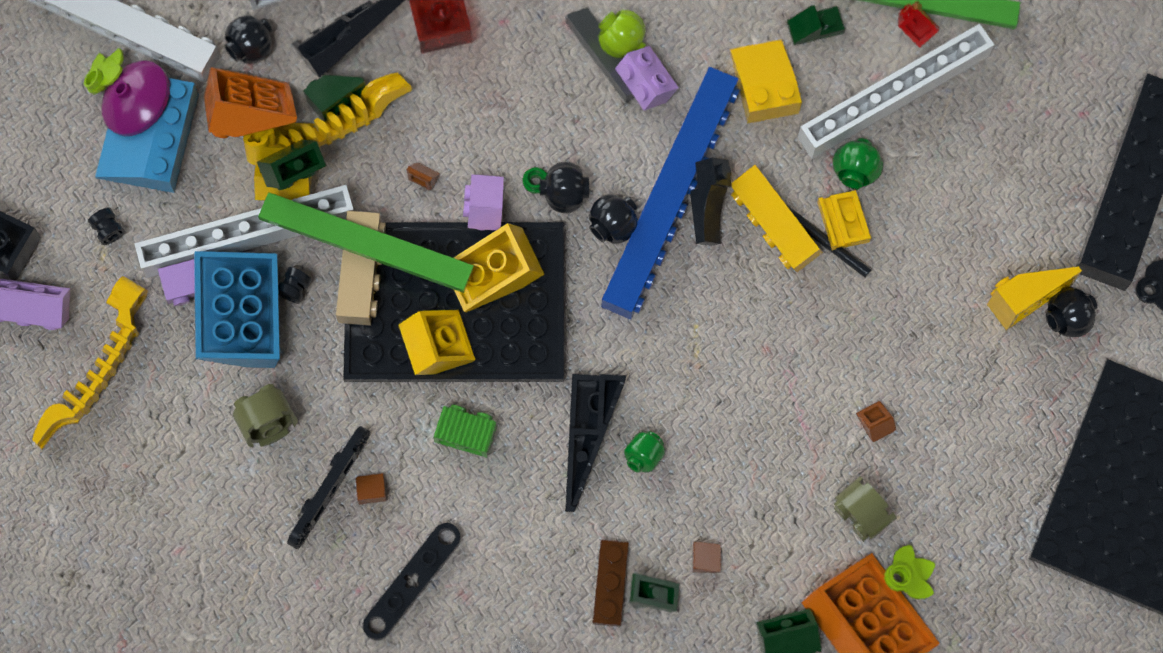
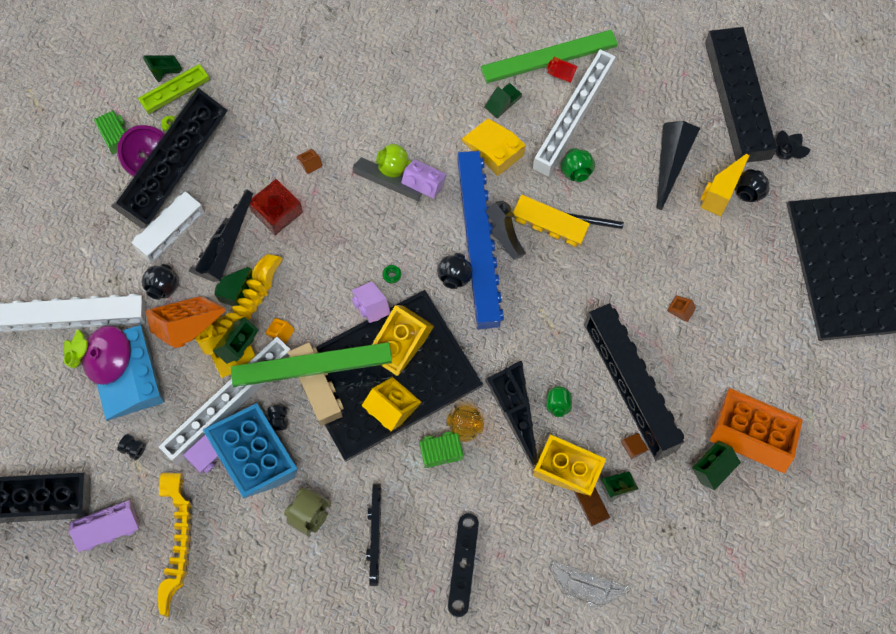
camera: 30 degrees left, 5 degrees down
dark orange slope [356,473,387,505] -> none
dark orange slope [407,163,440,190] -> none
black plant [539,162,589,213] -> none
yellow plate [817,190,871,250] -> none
olive brick [834,476,897,542] -> none
lime plate [884,545,935,599] -> none
none -> light orange slope [265,318,295,344]
none -> clear yellow plant [447,405,484,442]
none -> yellow slope [533,434,606,496]
none -> black brick [584,303,684,461]
none -> black wedge [656,121,700,210]

